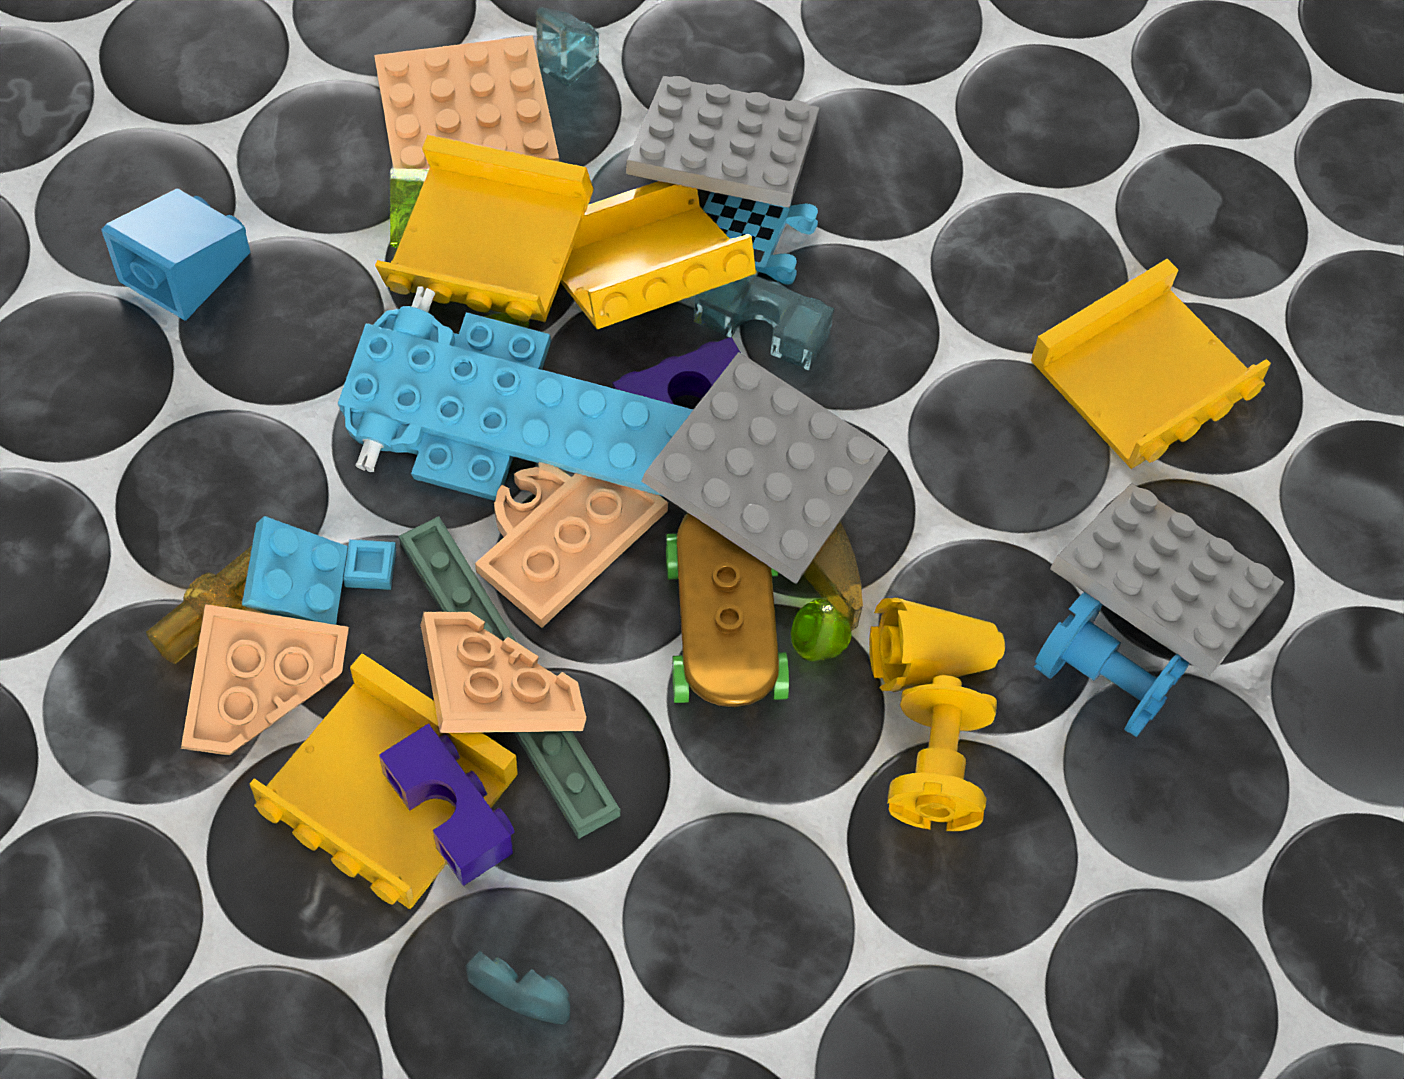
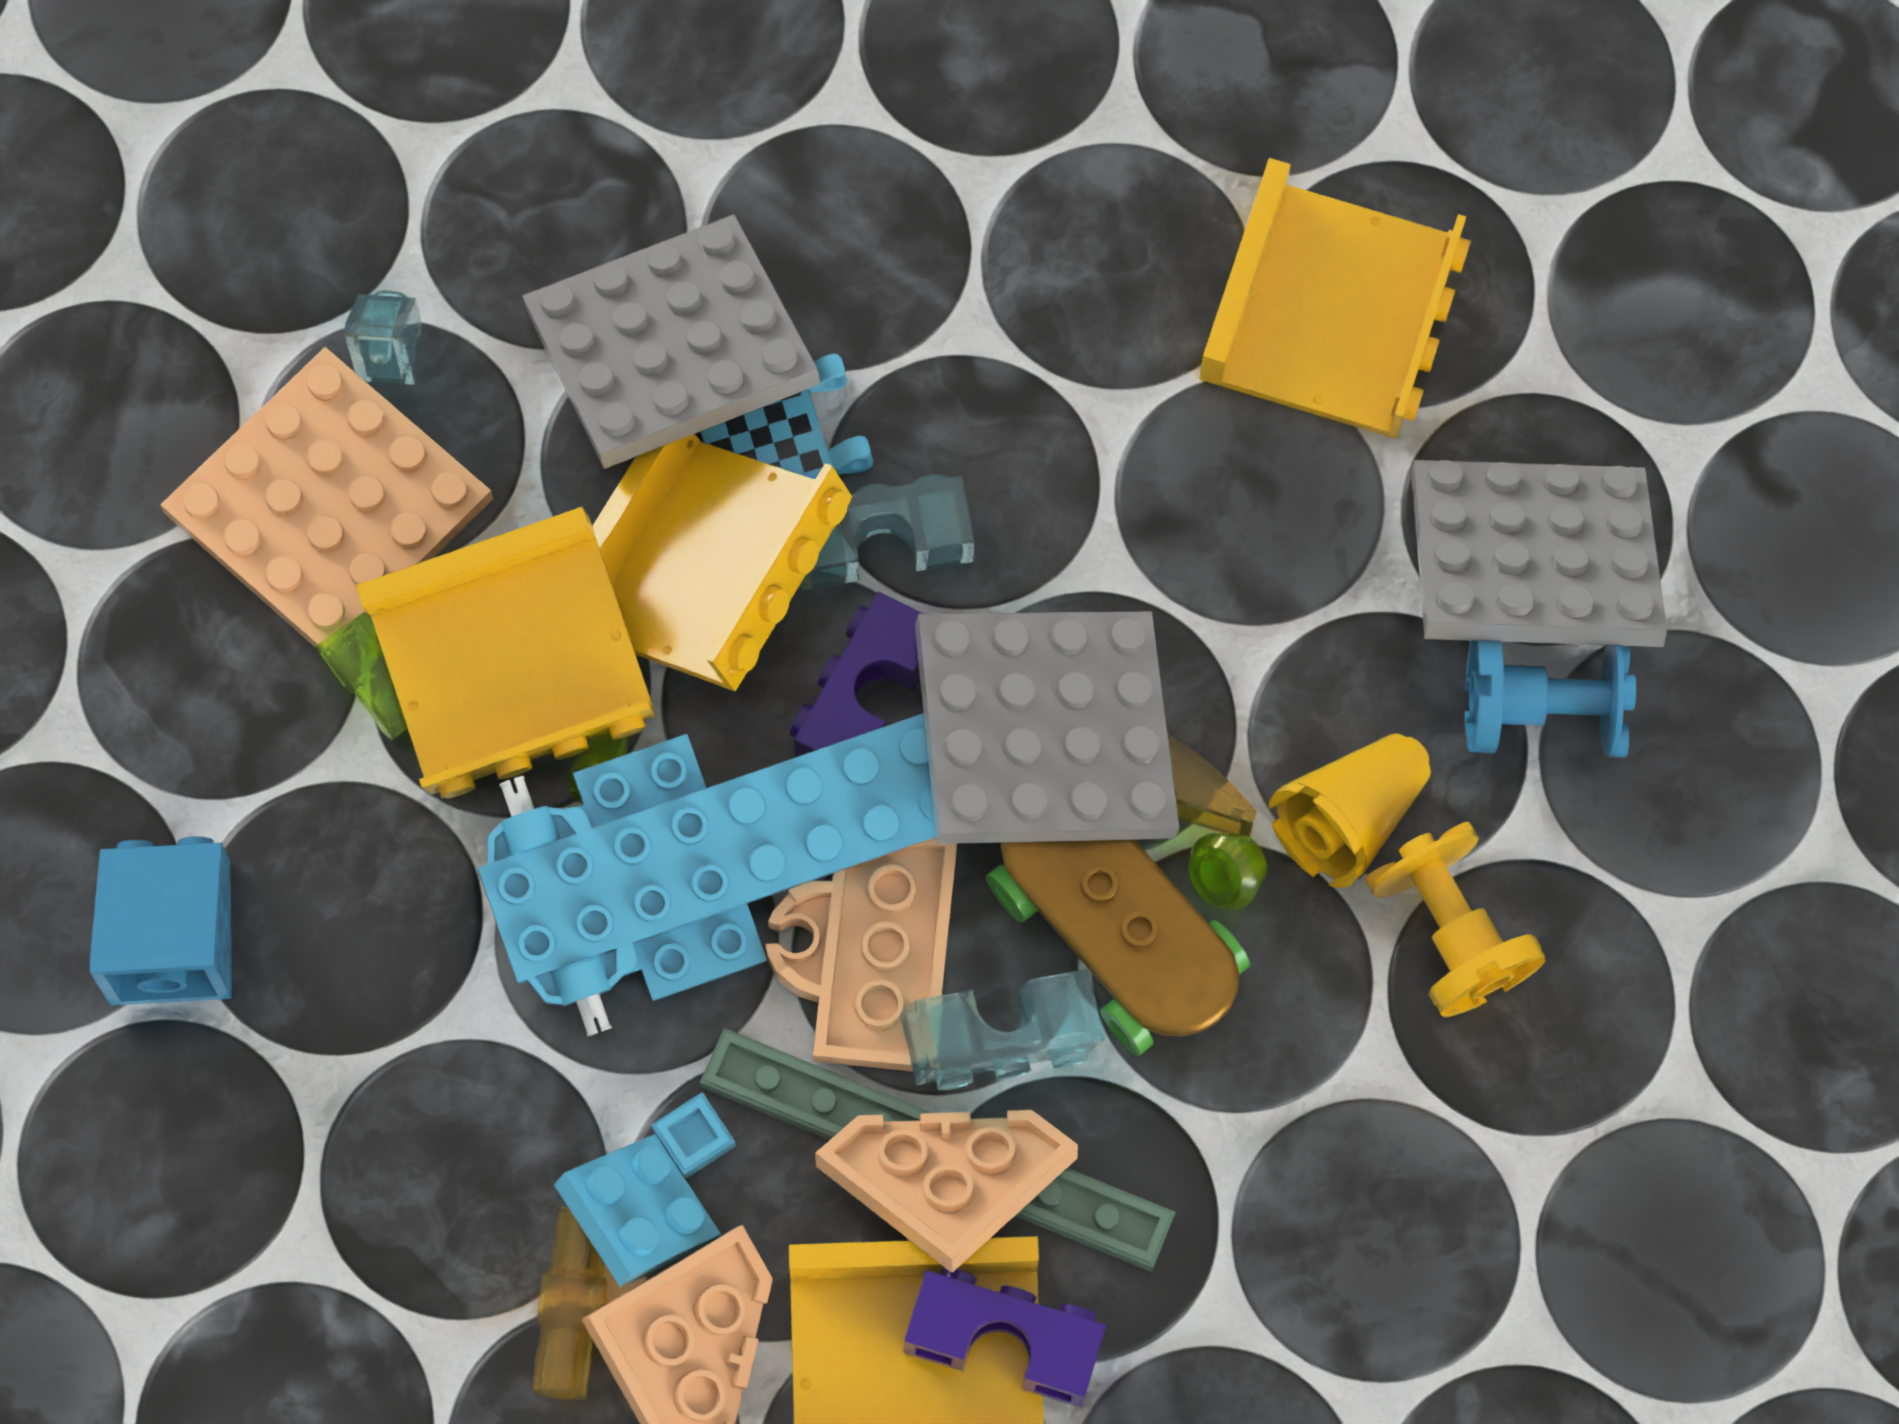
camera: 35 degrees left, 10 degrees up
none -> clear light blue arch [900,969,1105,1090]

